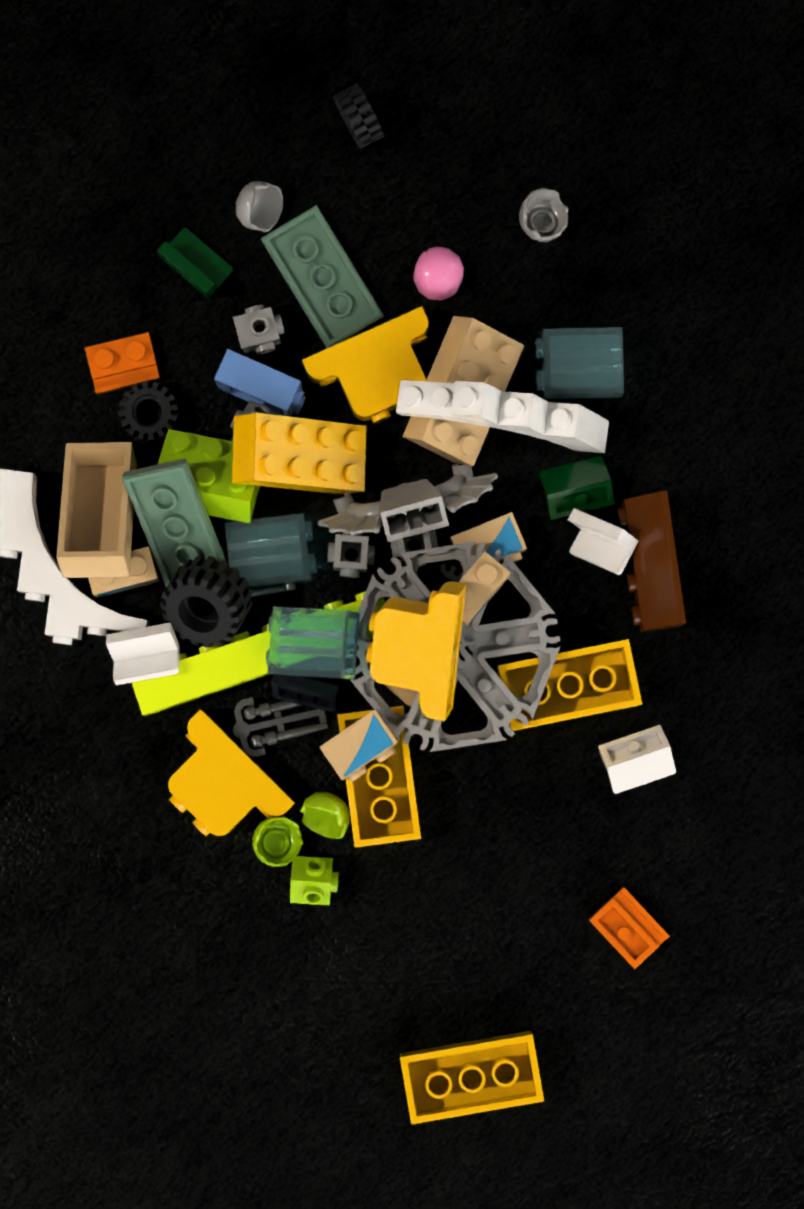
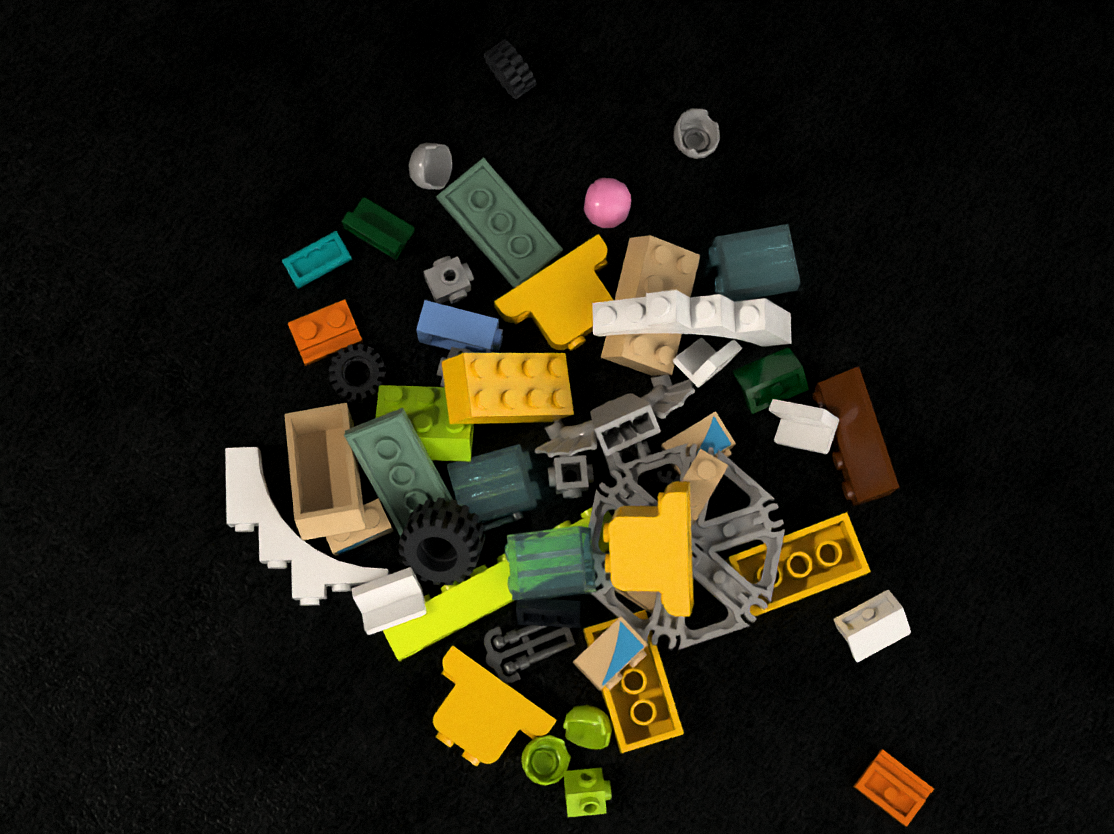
camera: 15 degrees left, 5 degrees down
none -> teal plate [282,231,352,289]
none -> white panel [673,338,742,388]

